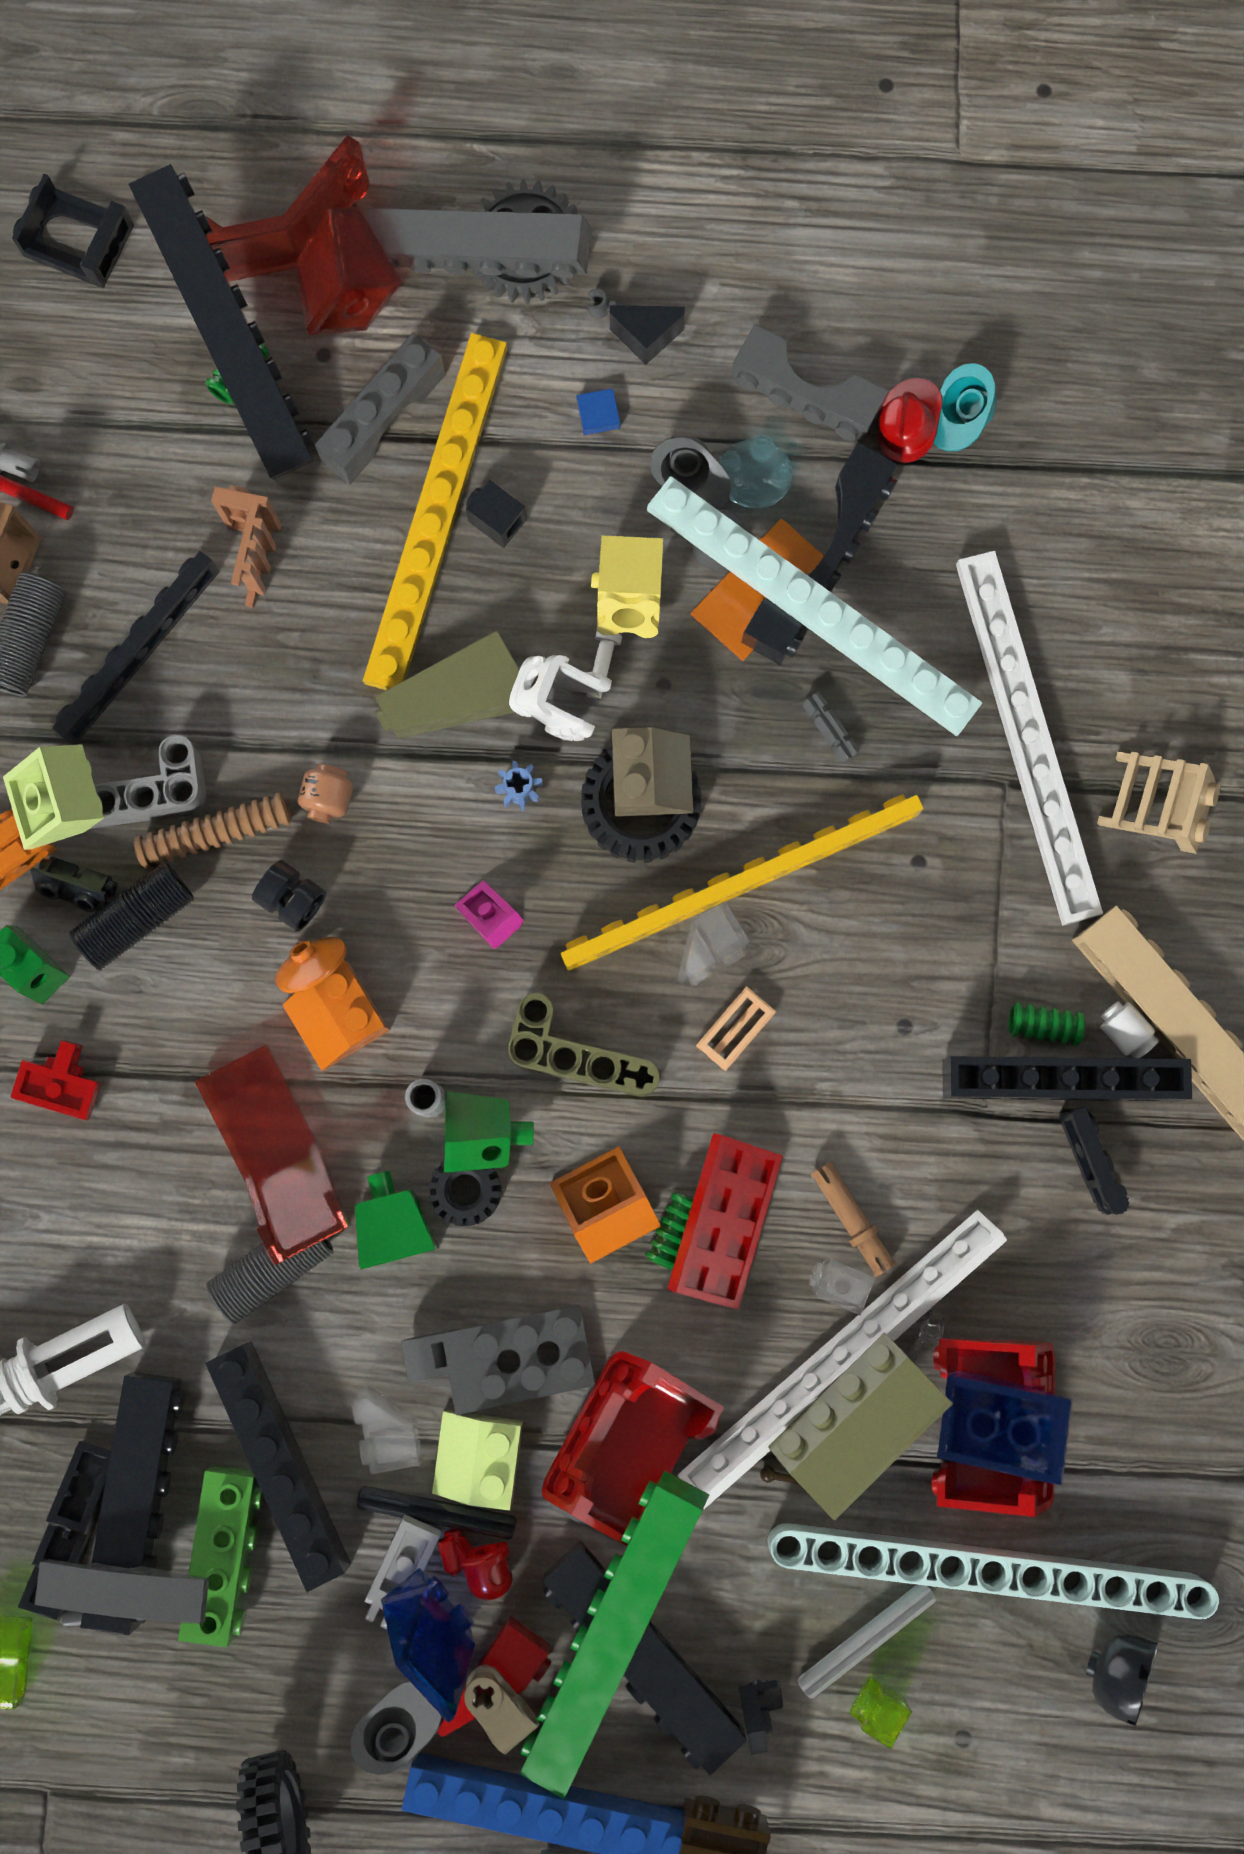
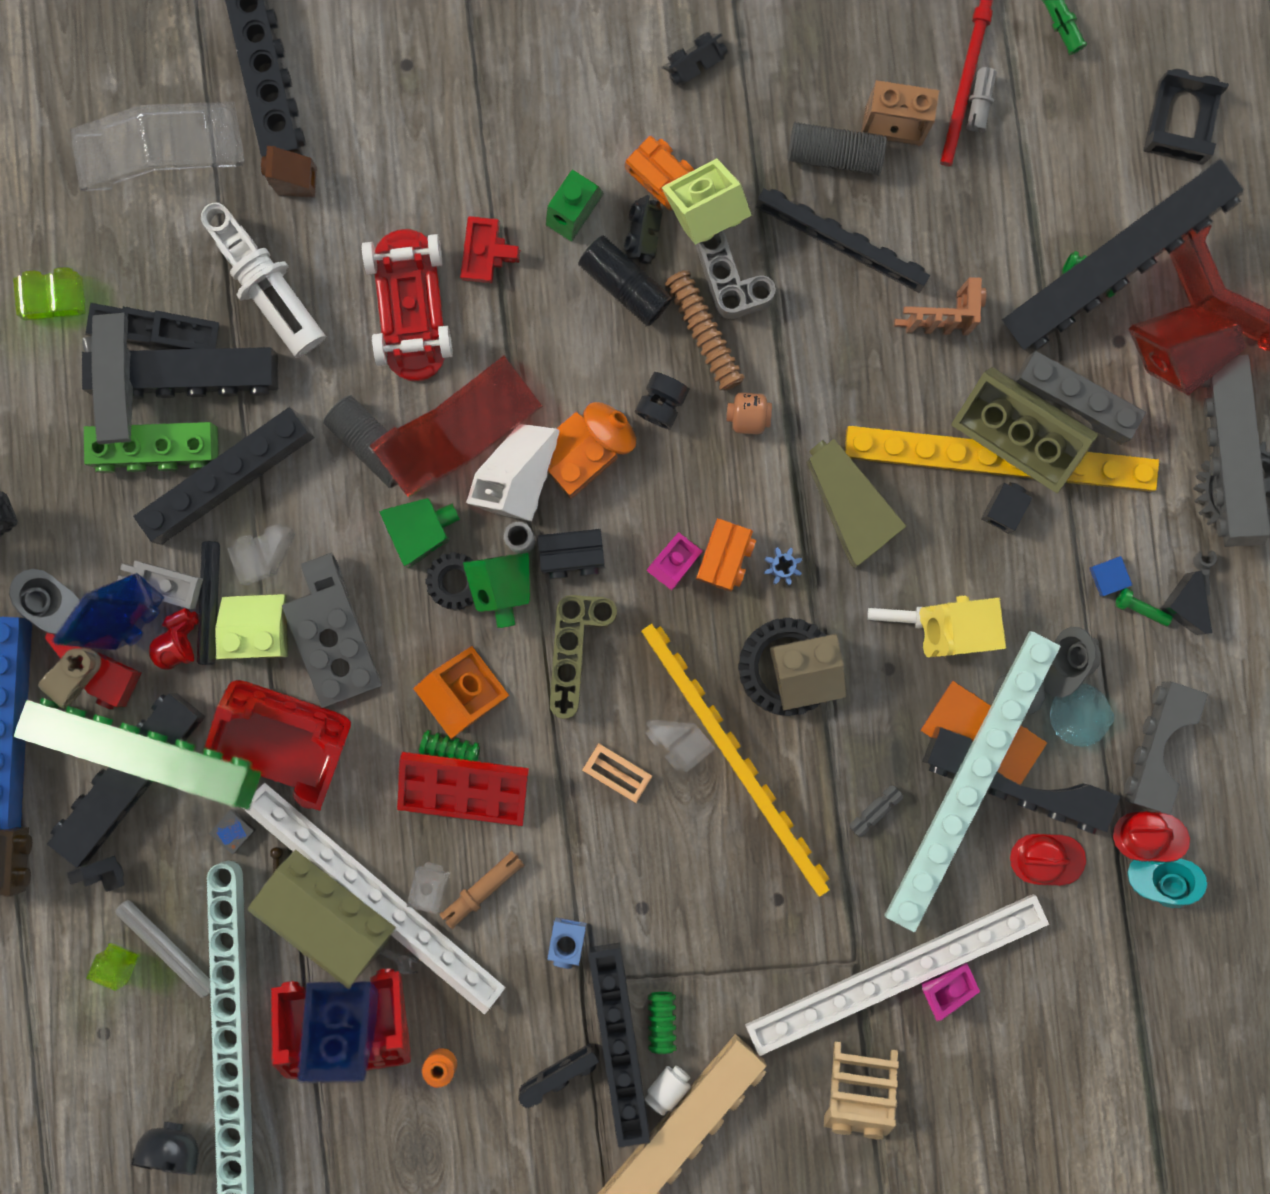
camera: 80 degrees right, 5 degrees up
white piece [509,655,612,741] -> none
none -> dark grey tile [209,809,256,855]
none -> red piece [362,229,453,381]
none -> orange brick [422,1048,457,1087]
none -> white slope [466,424,560,521]
none -> black brick [538,529,605,579]
none -> medium blue brick [547,917,587,969]
none -> orange brick [696,518,756,592]
none -> dark pink slope [921,963,980,1021]
none -> olive slope [951,367,1099,494]
none -> red piece [1010,834,1086,886]
none -> green piece [1115,588,1172,627]

